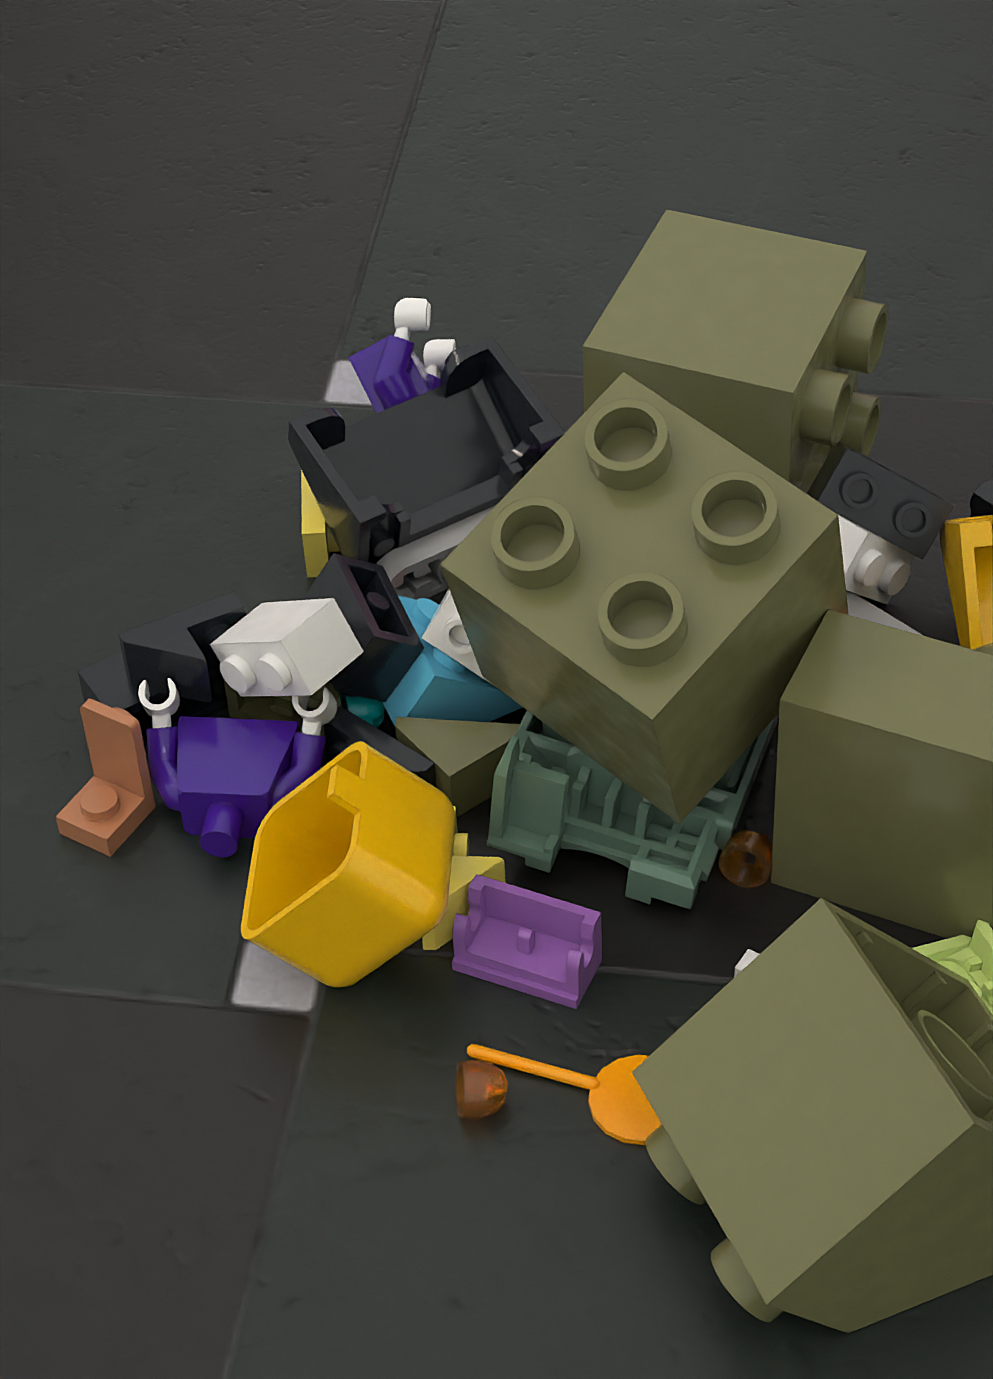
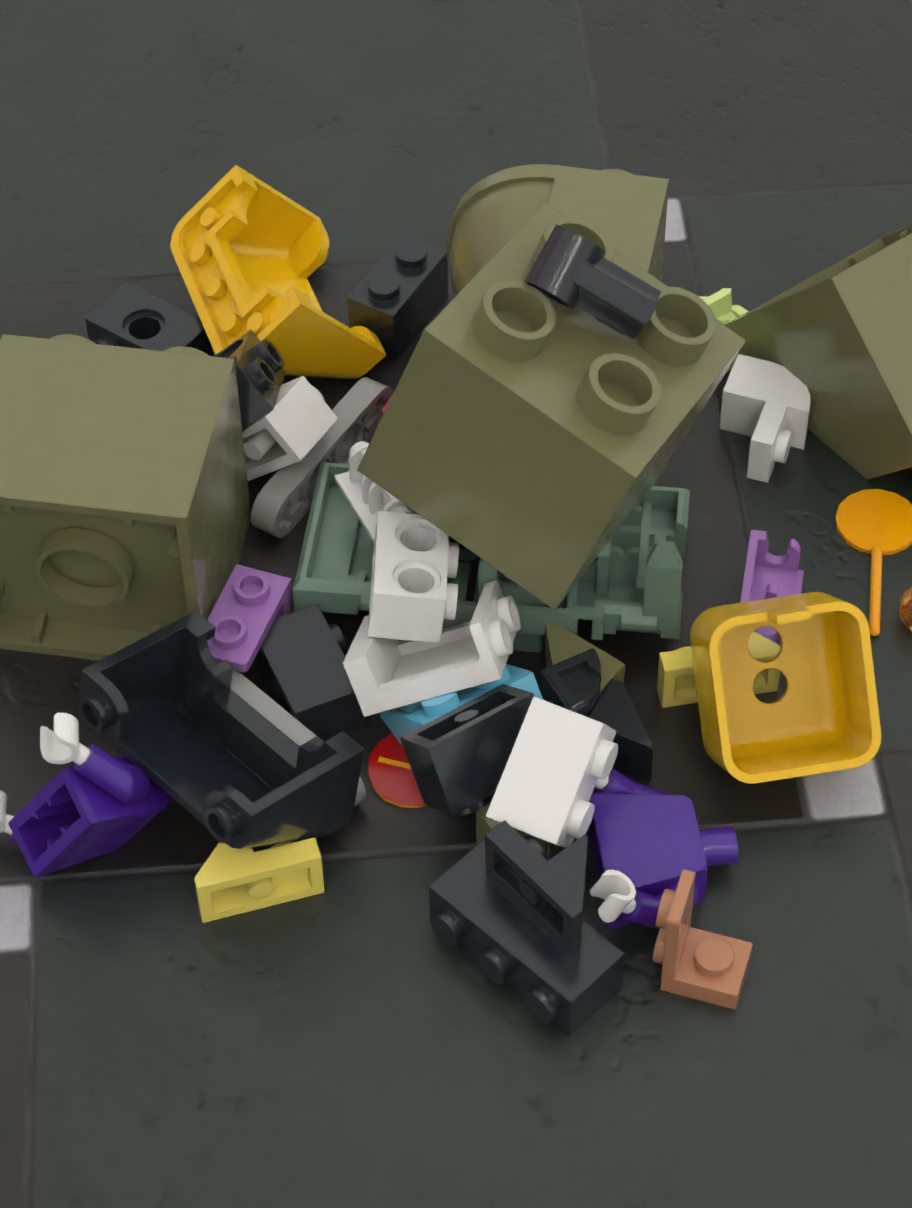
camera: 105 degrees left, 5 degrees up
none -> black piece [524,225,661,339]
none -> black tile [540,648,601,716]

